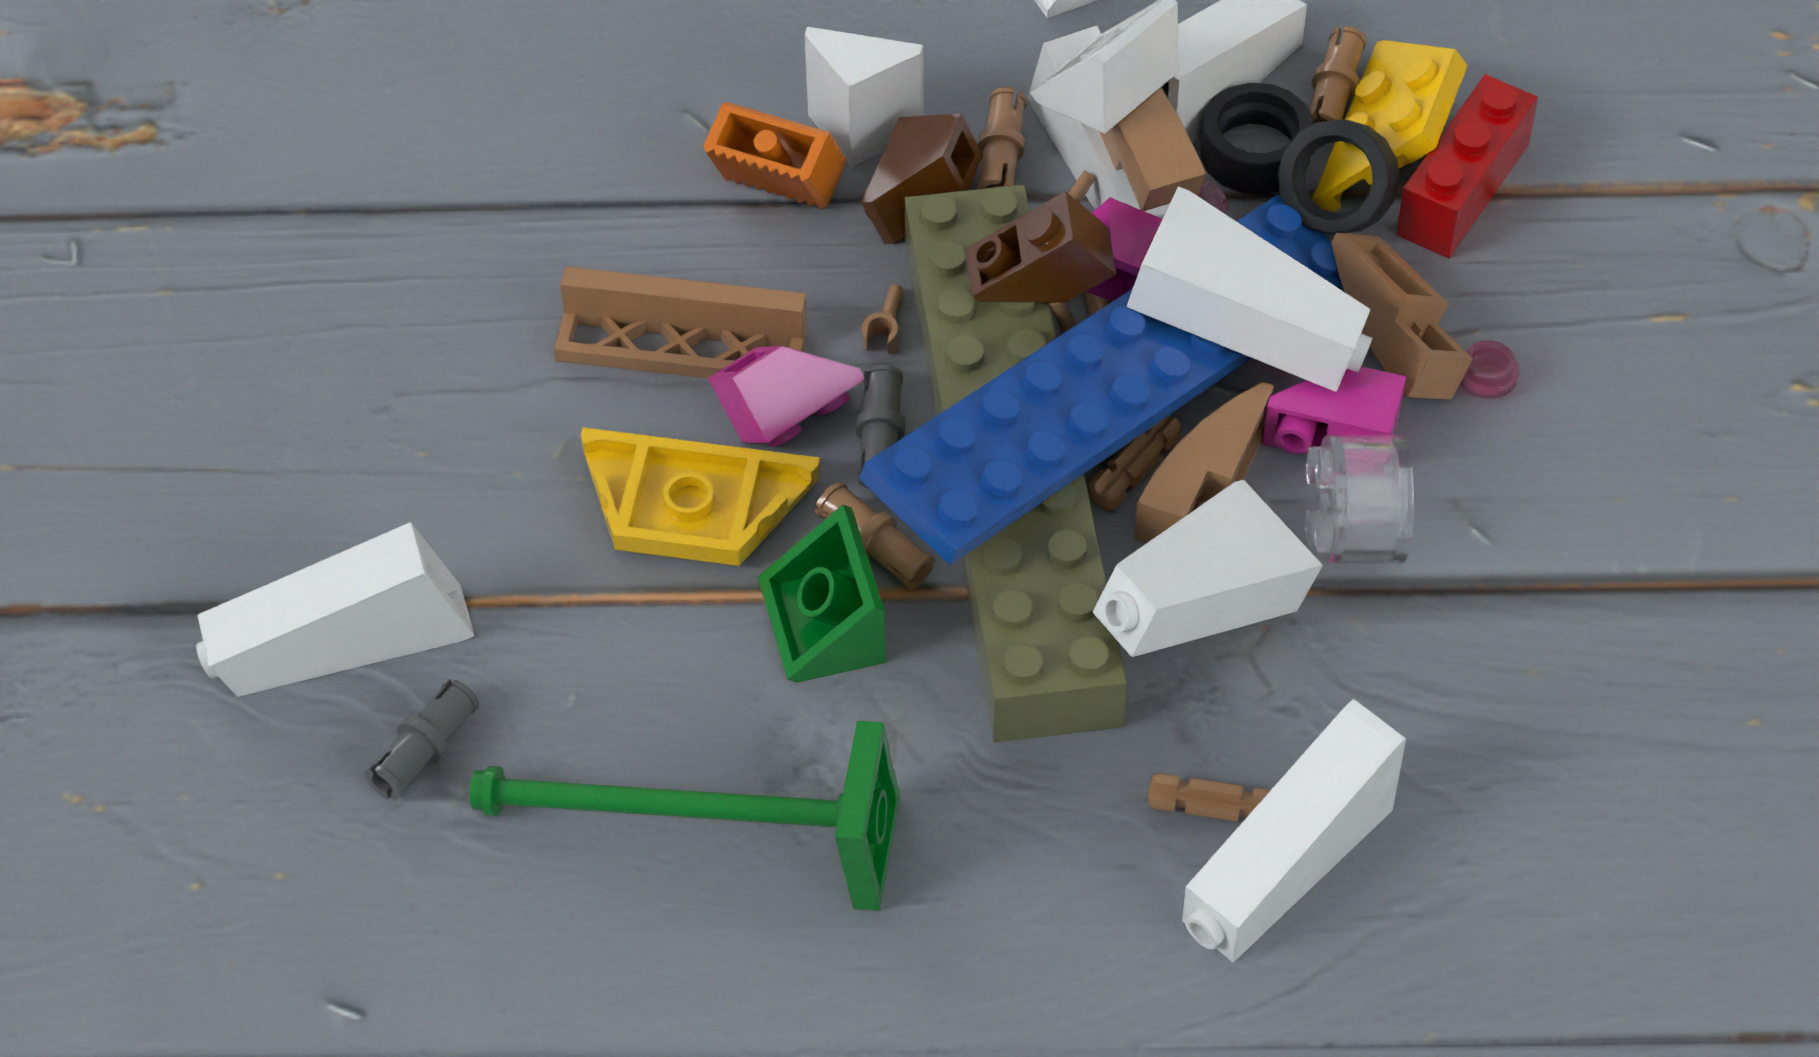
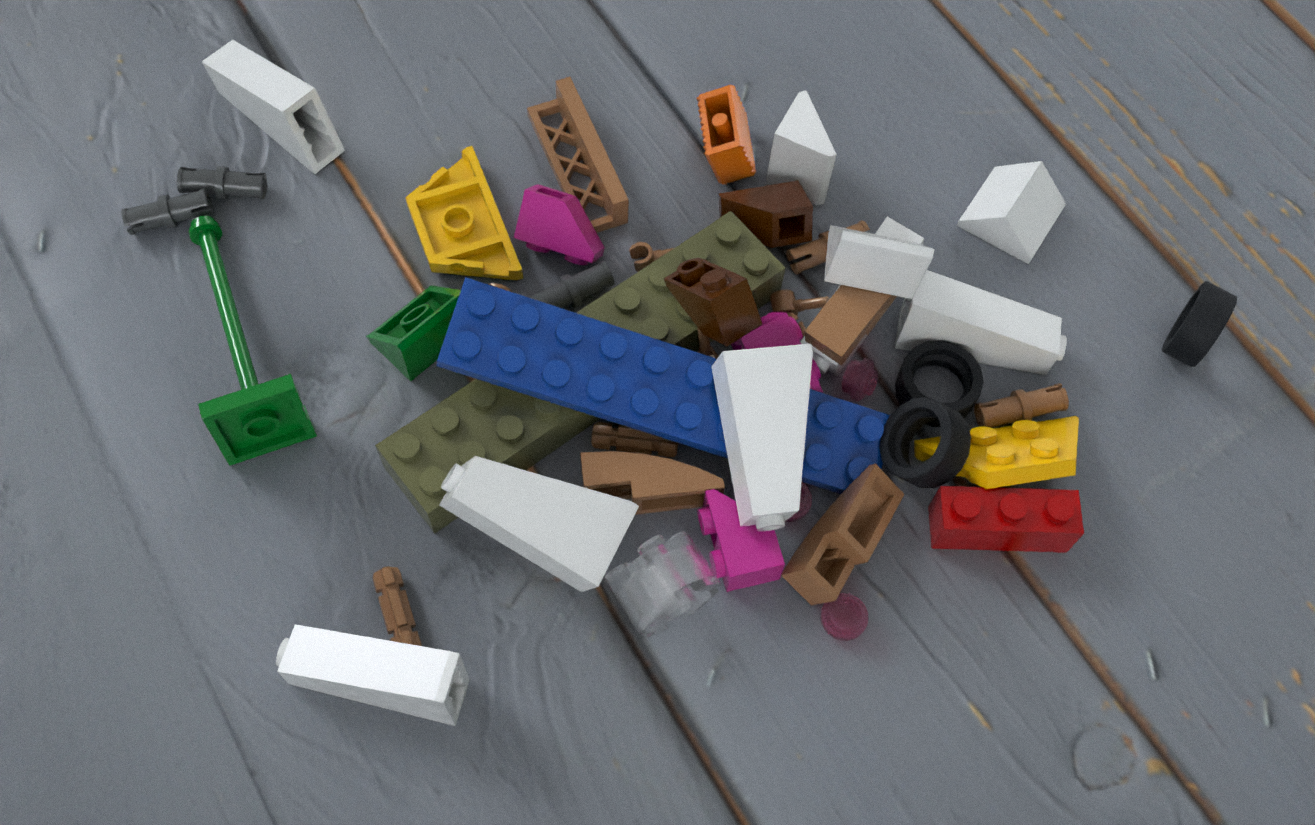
camera: 55 degrees right, 10 degrees up
none -> dark grey pin [121,188,214,235]

